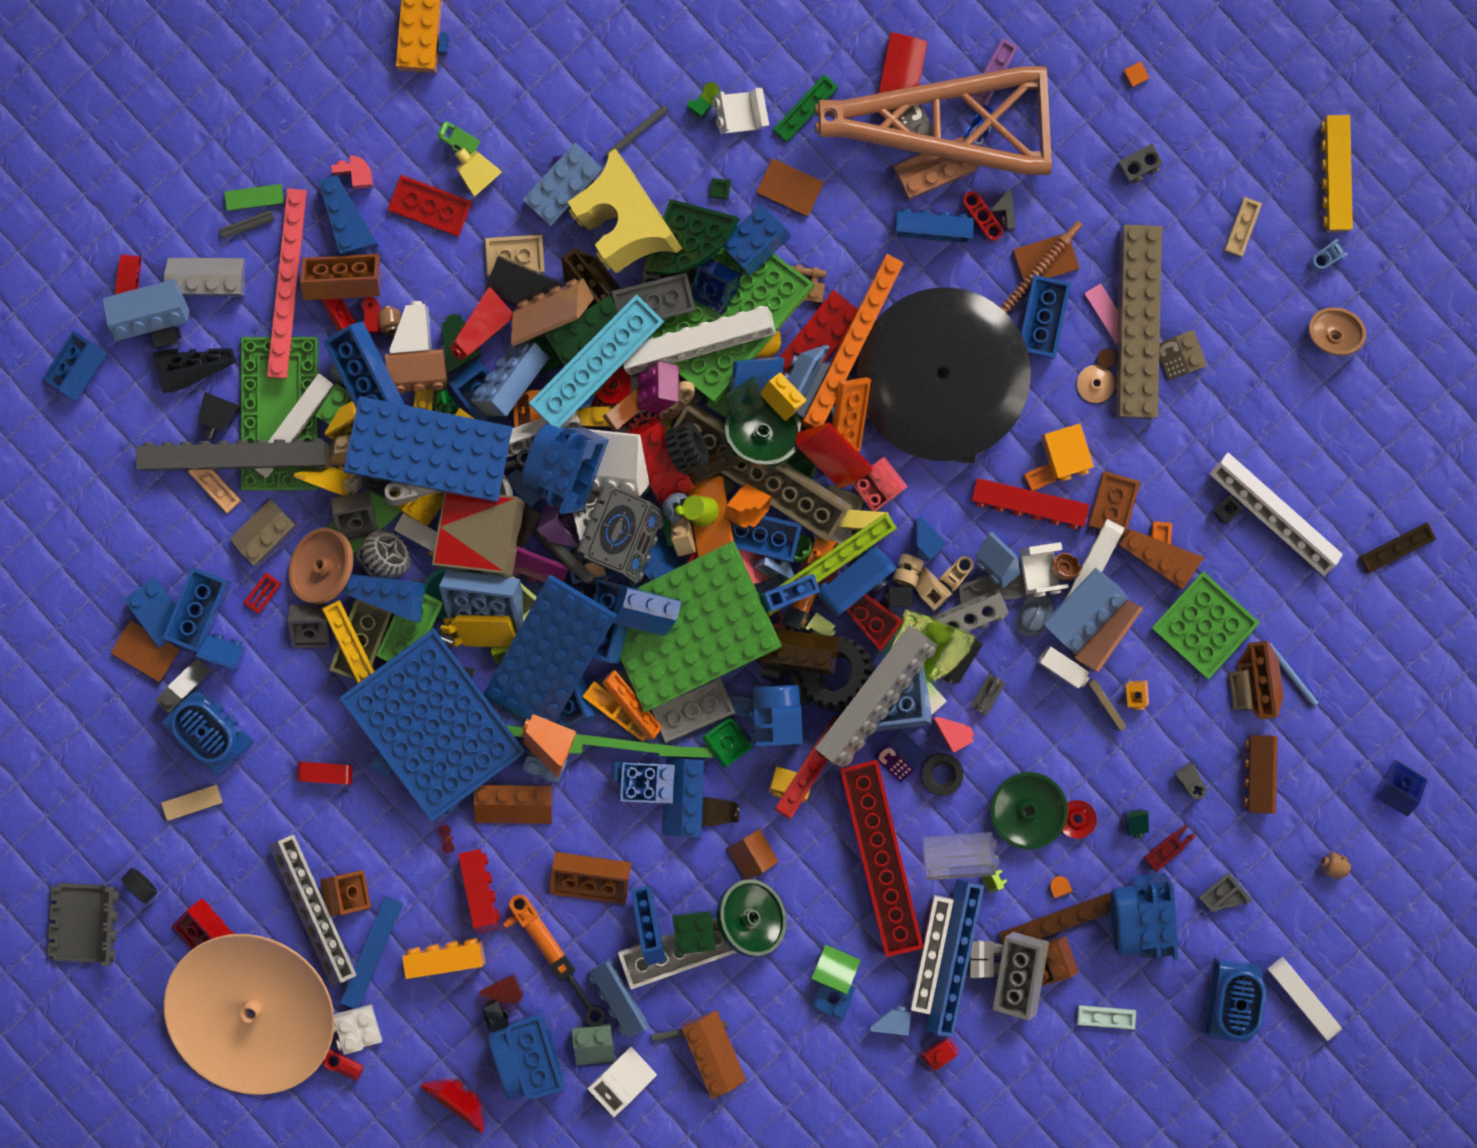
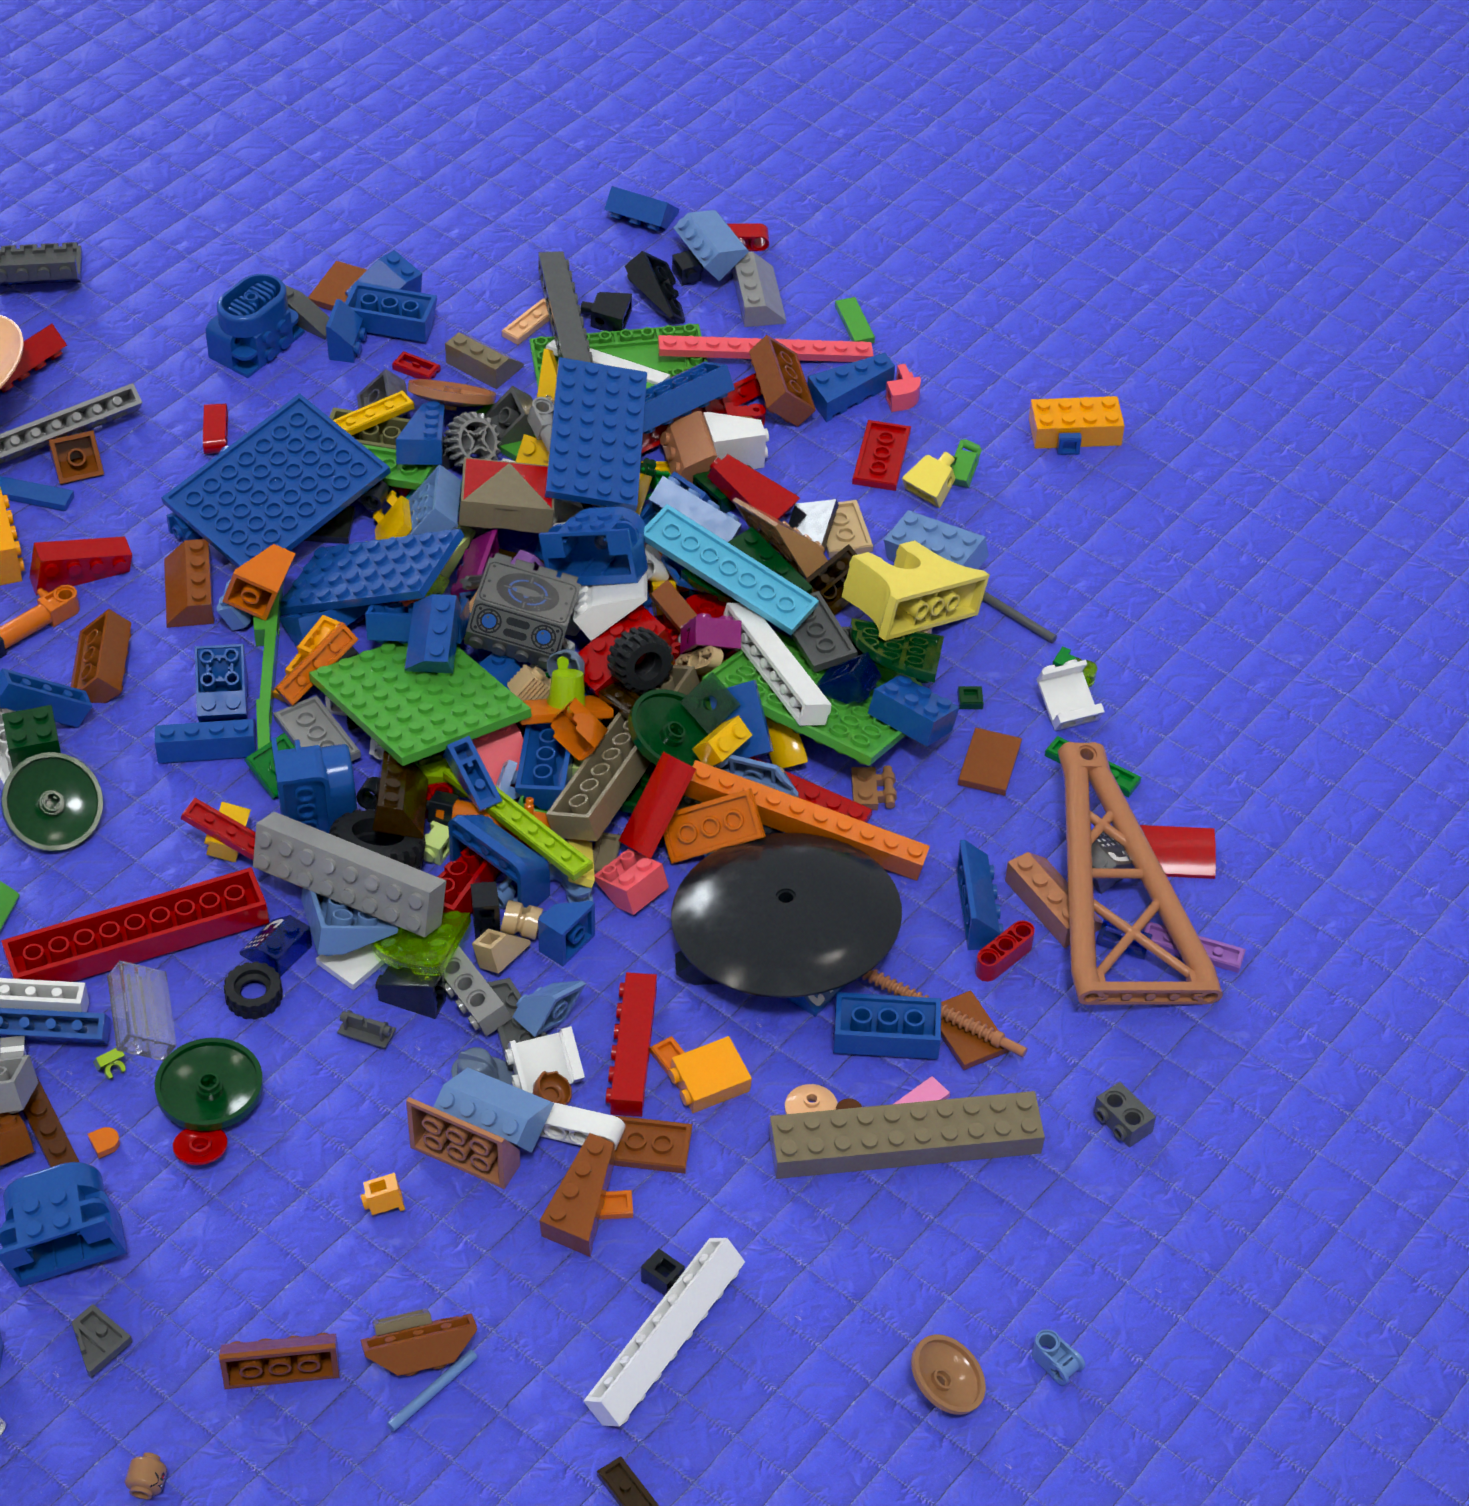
camera: 85 degrees right, 40 degrees down
black tyre [121,868,158,903] -> none
tan tile [161,785,223,821] -> none
dark grey axle [219,210,275,239] -> none
clear red piece [438,825,455,854] -> none
dark brown piece [702,796,740,827] -> none
dark orange slope [727,828,779,880] -> none
coral slope [932,716,975,753] -> none
tan piece [939,556,974,592] -> none
dark grey slope [991,190,1015,231] -> none
white brick [1036,647,1089,688] -> none
dark tan tile [1087,679,1126,731] -> none
orange tile [1123,61,1150,88] -> none
dark green slope [1124,809,1149,838] -> none
dark red hinge [1143,824,1195,872] -> none
bright green plate [1151,571,1260,680] -> none
dark tan slope [1159,330,1207,381] -> none
dark grey piece [1174,762,1207,799] -> none
tan tile [1224,197,1262,258] -> none
yellow brick [1321,115,1353,232] -> none

